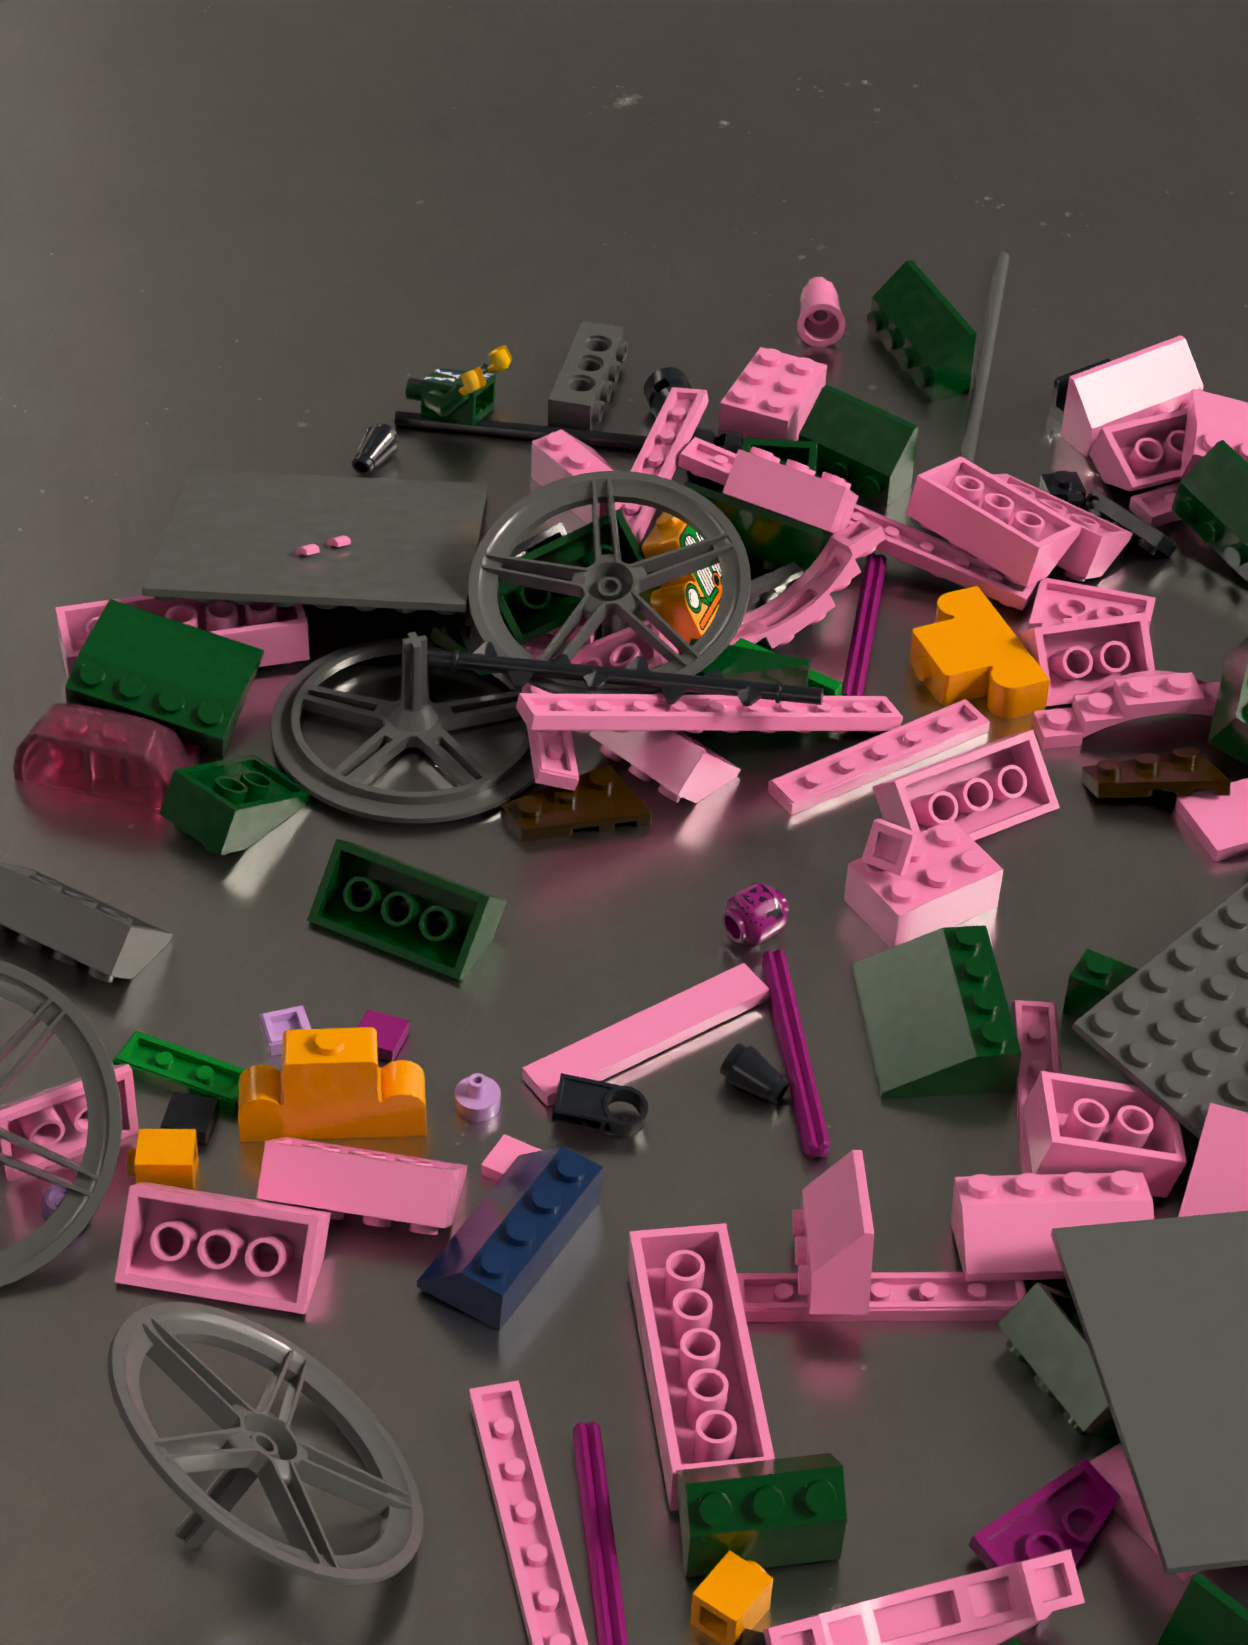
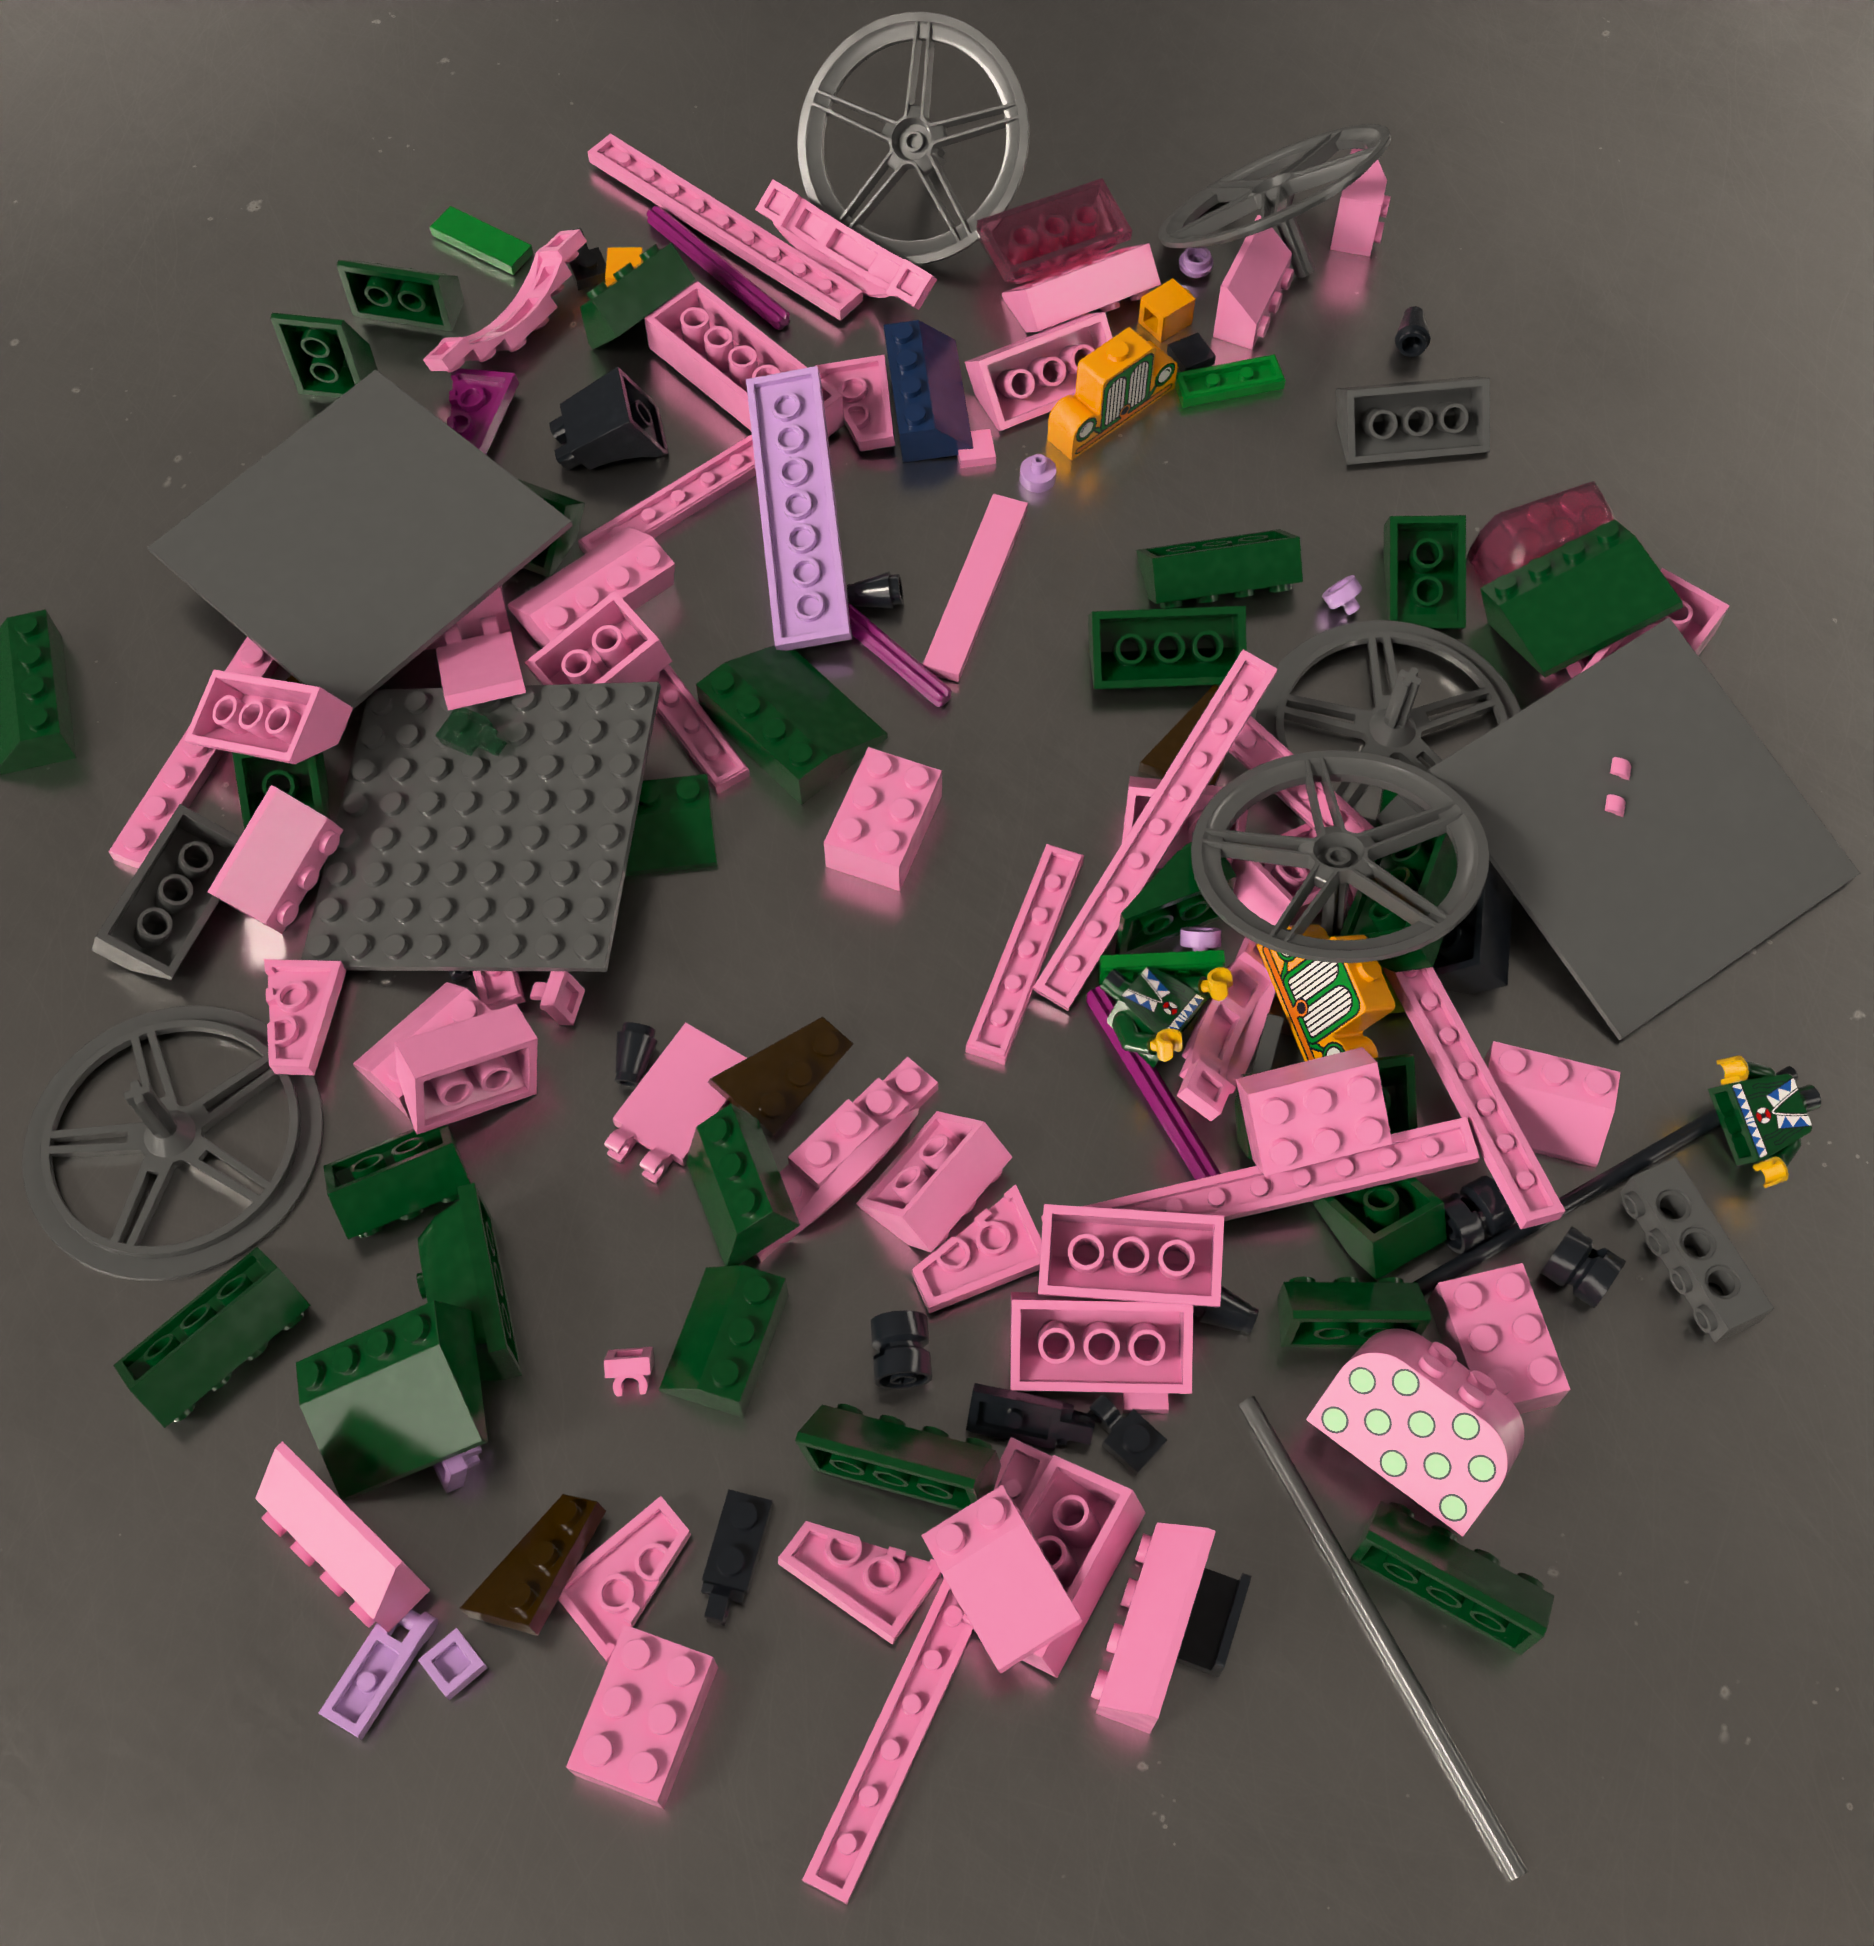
camera: 145 degrees right, 20 degrees up
lavender tile [259,1005,311,1057] -> none
black cone [352,423,399,476] -> none
magenta tile [357,1009,410,1062] -> none
black plant [427,641,823,707] -> none
black piece [551,1073,648,1137] -> none
magenta head [722,882,789,947] -> none
bright pink slope [792,1150,874,1315] -> none
bright pink plant [797,277,846,347] -> none
bright pink tile [861,819,919,876] -> none
bright pink slope [872,730,1060,841] -> none
light orange brick [909,586,1050,719] -> none
none -> black hips [549,367,669,471]
none -> lavender plate [746,366,852,651]
none -> bright pink piece [755,179,937,310]
none -> bright pink wing [815,354,896,451]
none -> black wheel [870,1310,932,1389]
none -> clear pink windscreen [976,178,1132,284]
none -> dark green slope [1088,606,1247,689]
none -> torso [1100,967,1233,1068]
none -> bright pink brick [1306,1329,1524,1537]
none -> lavender tile [1322,575,1362,615]

